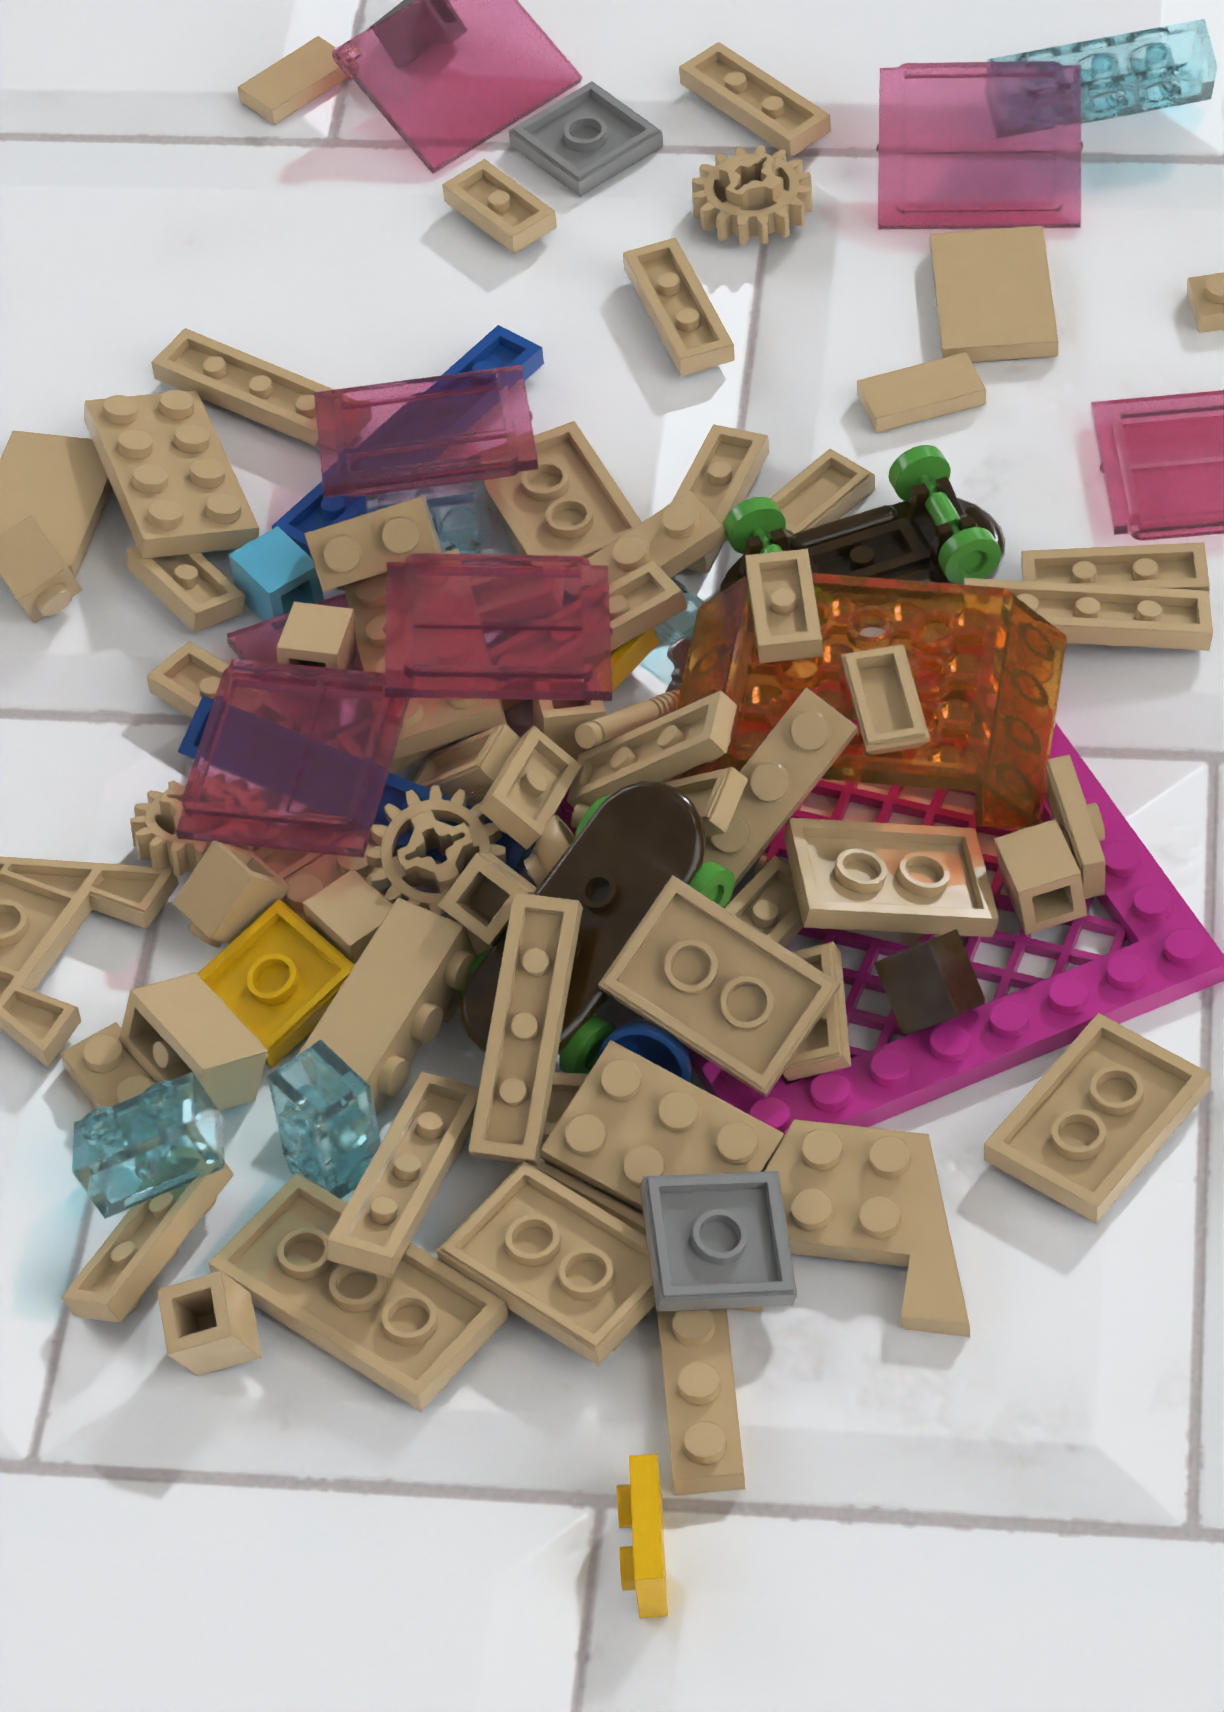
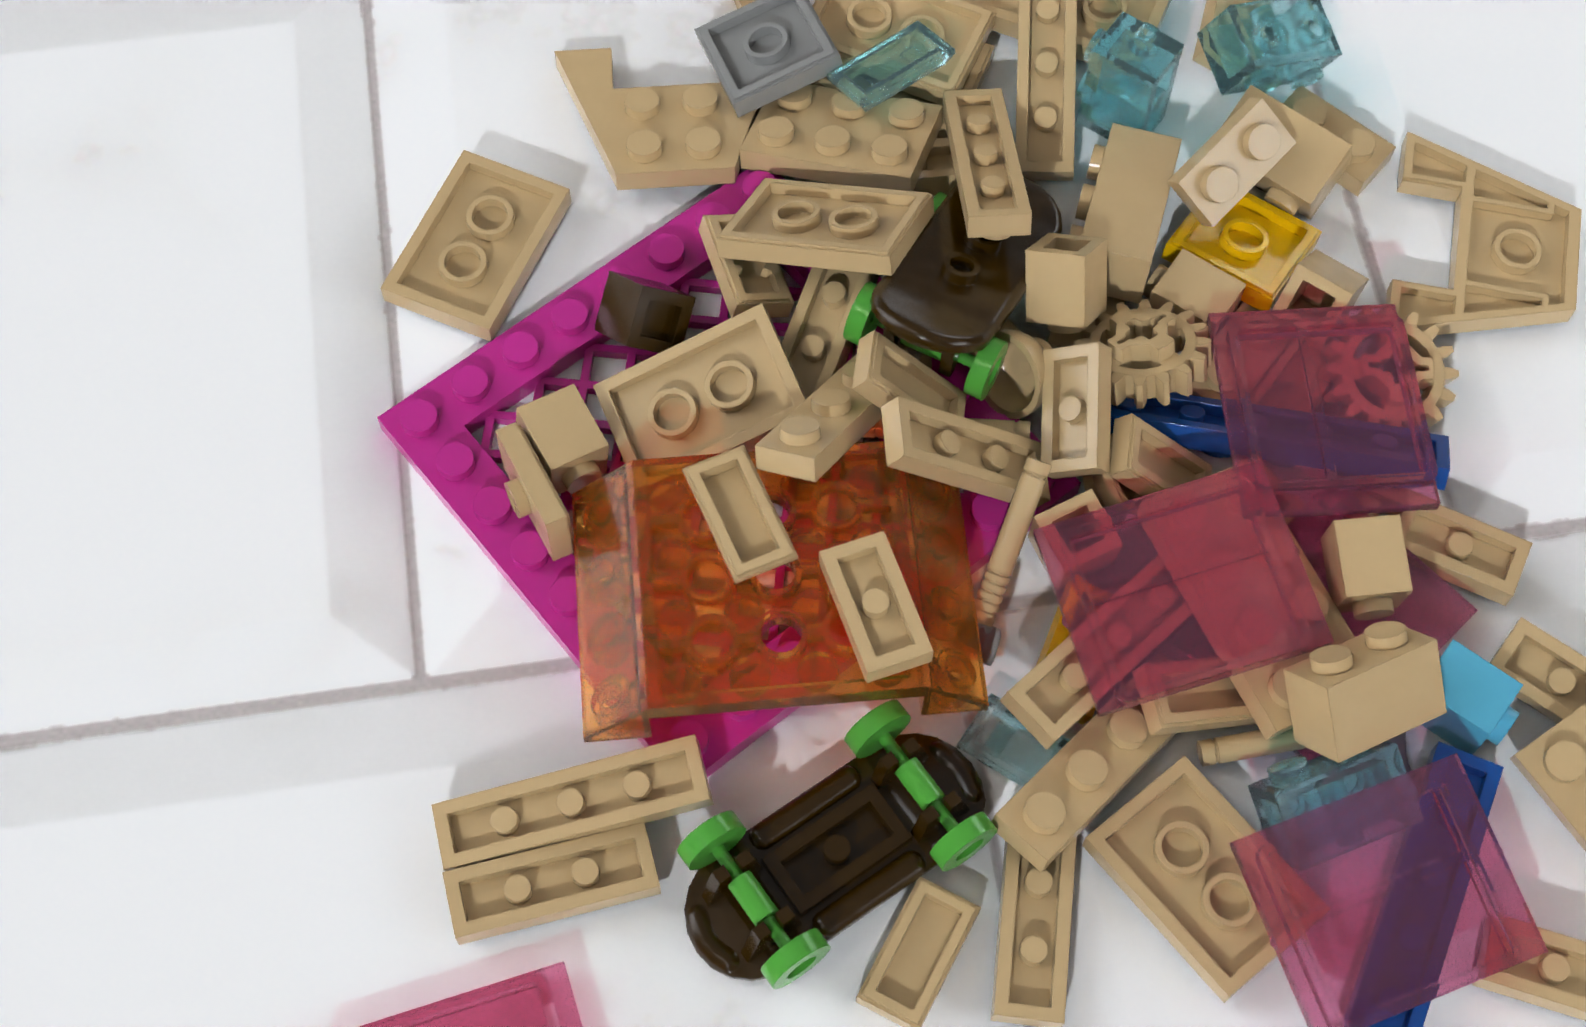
camera: 160 degrees right, 15 degrees up
none -> clear light blue tile [827,21,955,112]
none -> tan plate [1167,97,1296,227]

